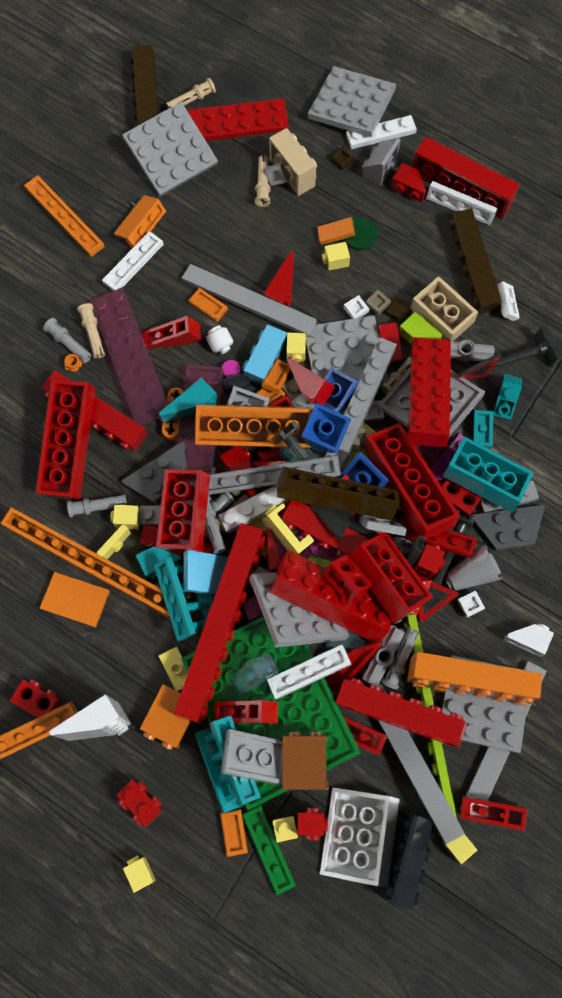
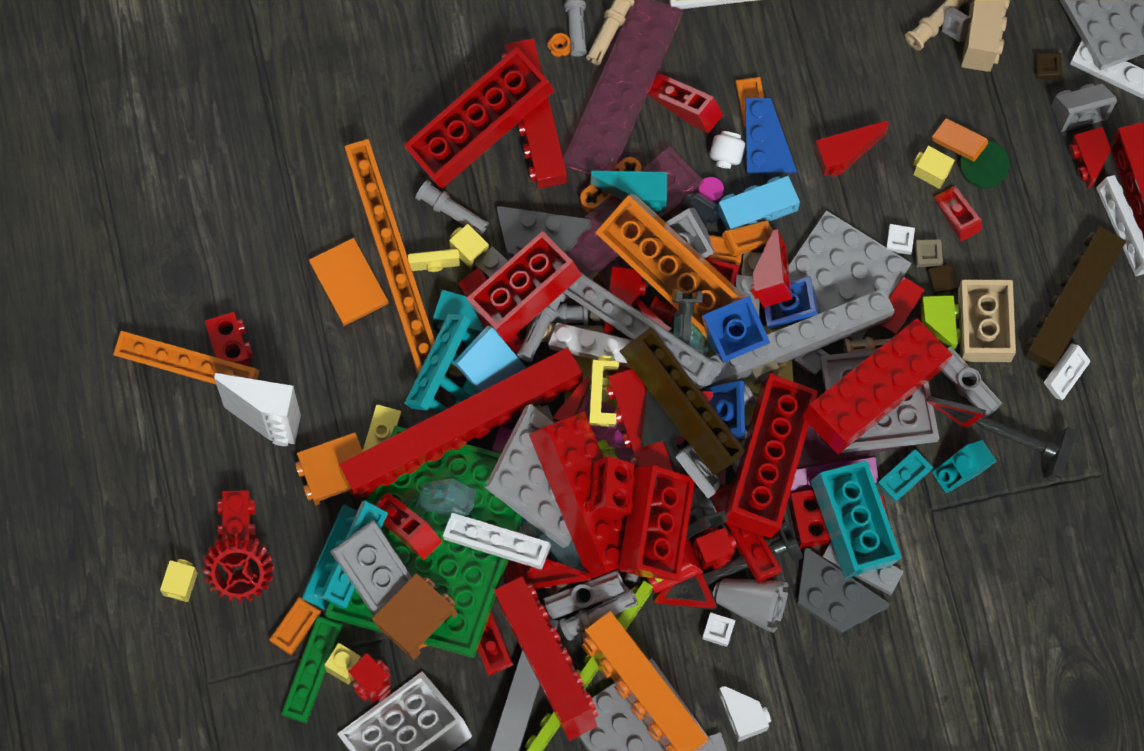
camera: 40 degrees right, 0 degrees up
light grey tile [182,264,317,337] -> none
light yellow brick [287,333,306,363] -> none
none -> red gear [203,533,274,604]
none -> blue wing [745,98,797,174]
none -> red slope [934,186,982,241]

